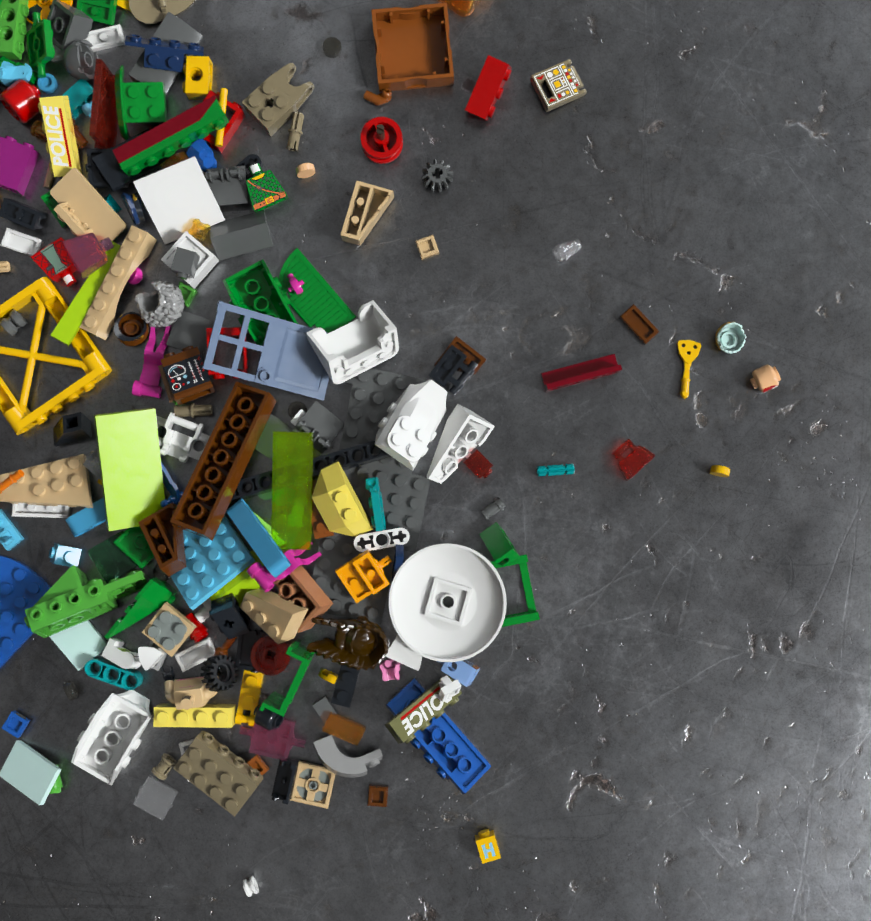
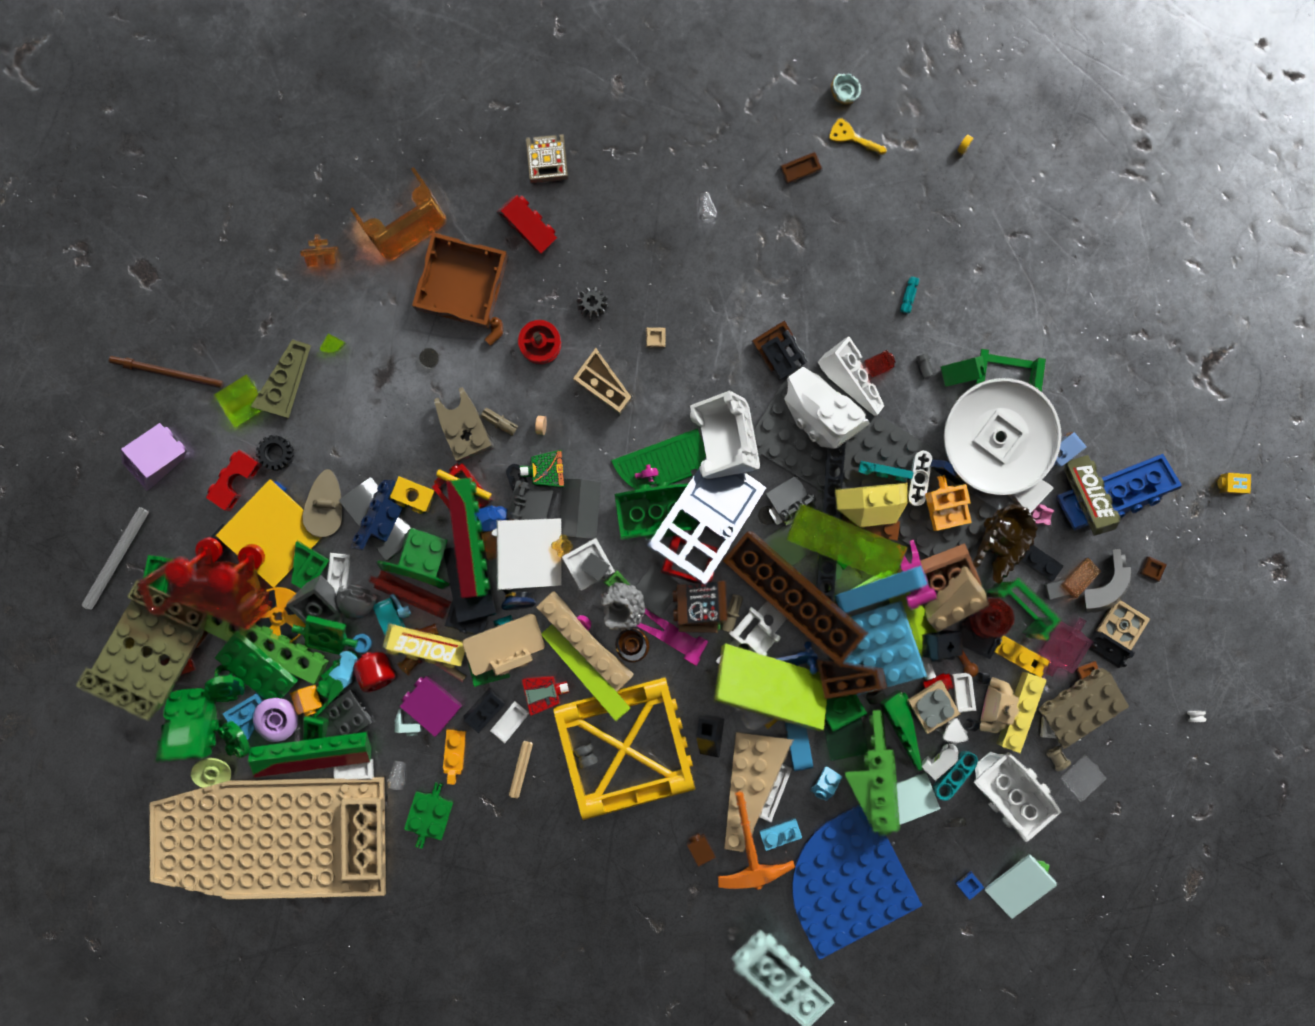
camera: 80 degrees left, 0 degrees up
clear pink torso [63,233,114,279] -> none
black tyre [200,655,238,692] -> none
black head [254,704,284,731] -> none
yellow tile [318,668,338,684] -> none
white tile [438,675,461,702] -> none
dark red fence [541,354,622,392] -> none
clear red piece [612,439,655,481] -> none
light nougat head [750,364,781,393] -> none

